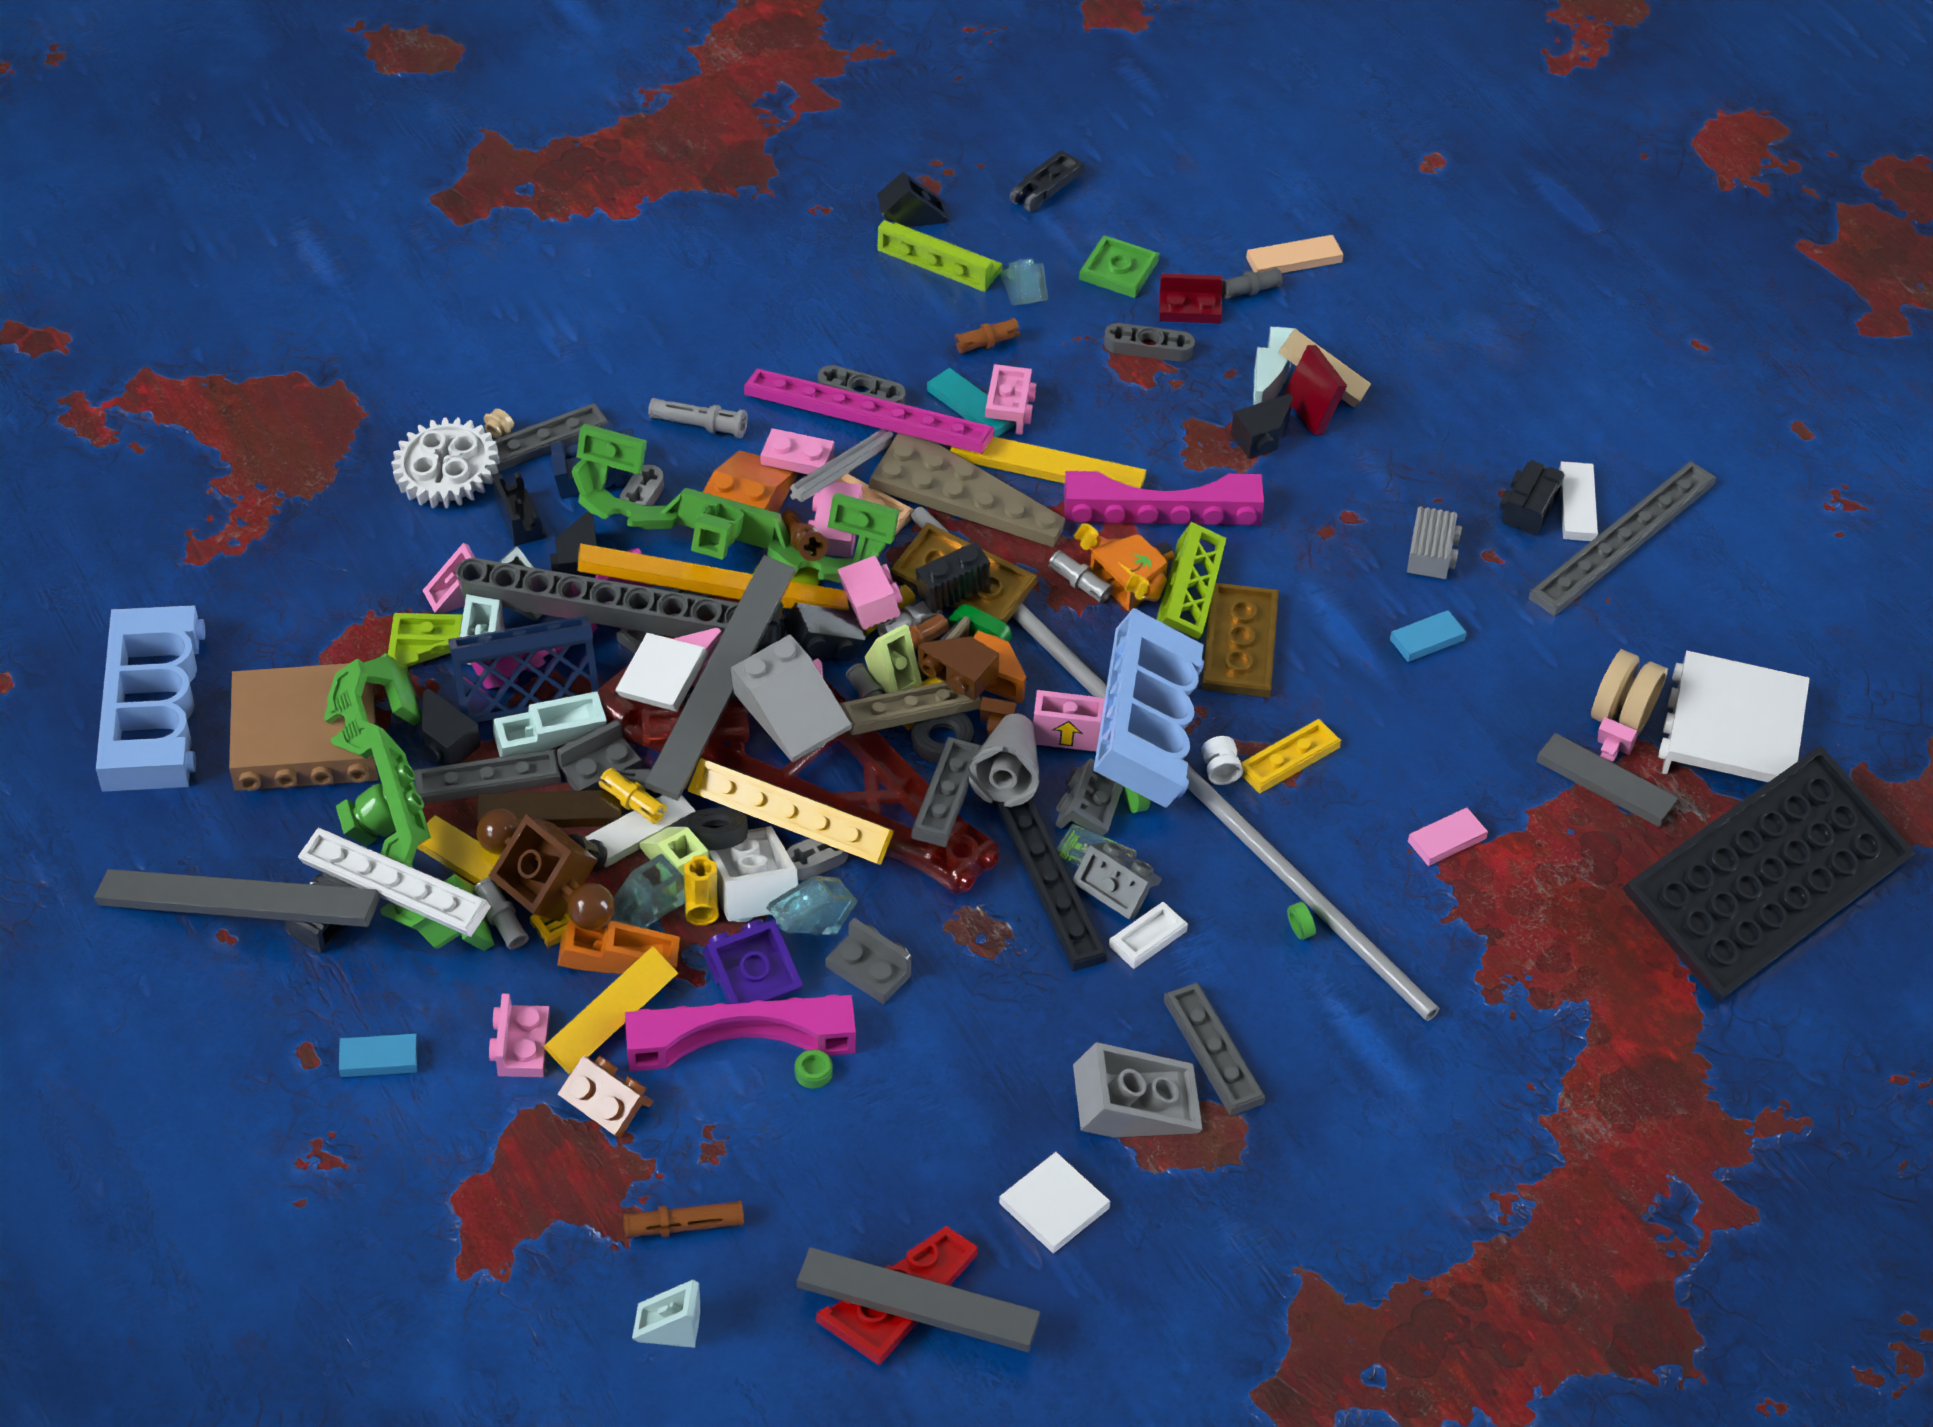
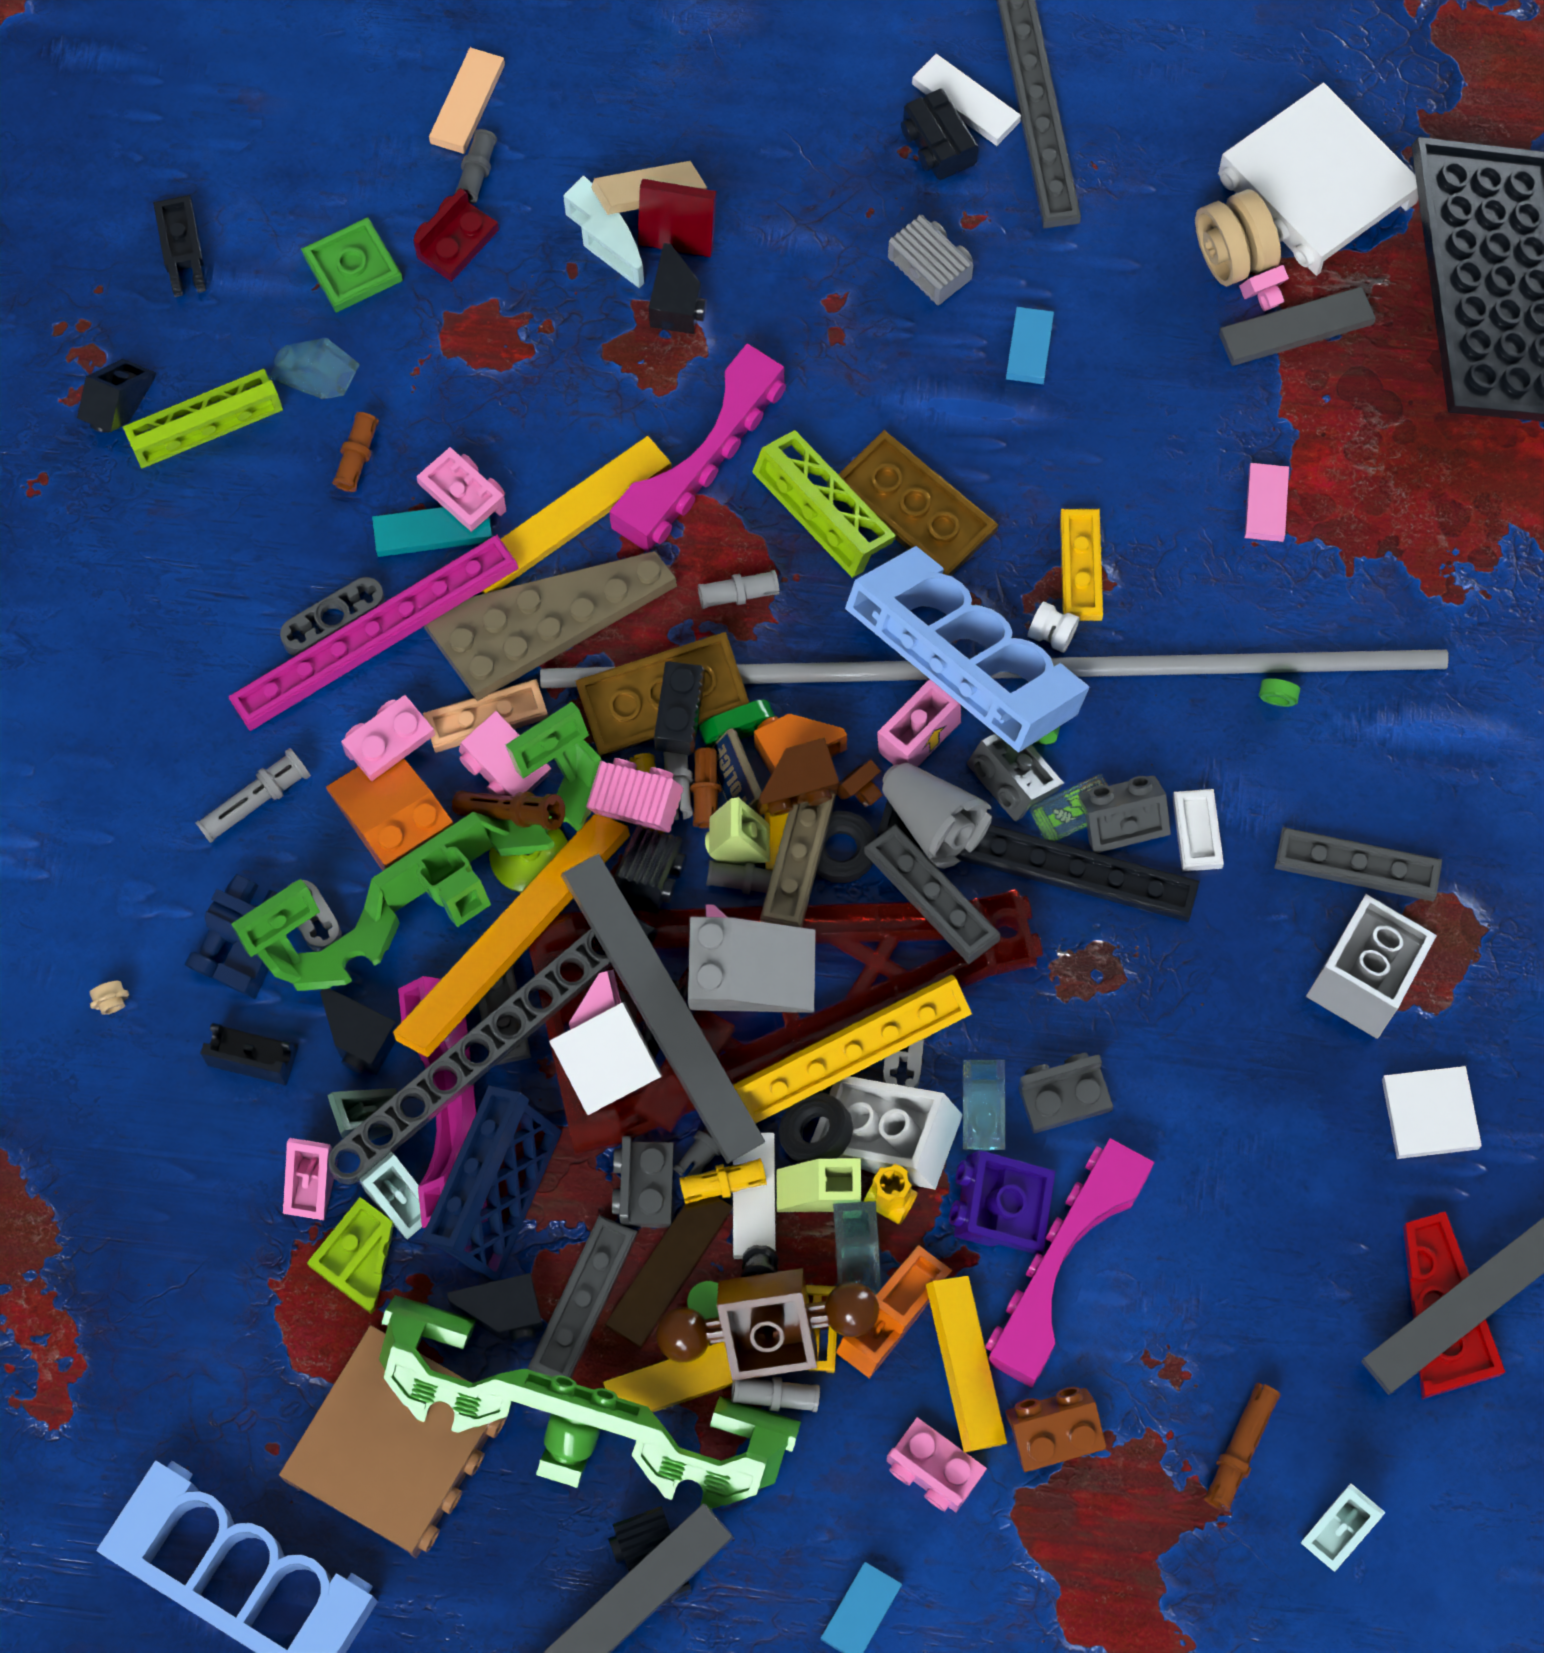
camera: 50 degrees left, 20 degrees up
white tile [298,827,491,937] -> none
white gear [391,417,500,508] -> none
dark grey tile [493,403,609,472] -> none
light aqua slope [493,691,607,757] -> none
light grey axle [790,428,894,502] -> none
bright green tile [795,1050,833,1089] -> none
orange torso [1074,523,1174,612] -> none
dark grey beam [1104,323,1195,362] -> none

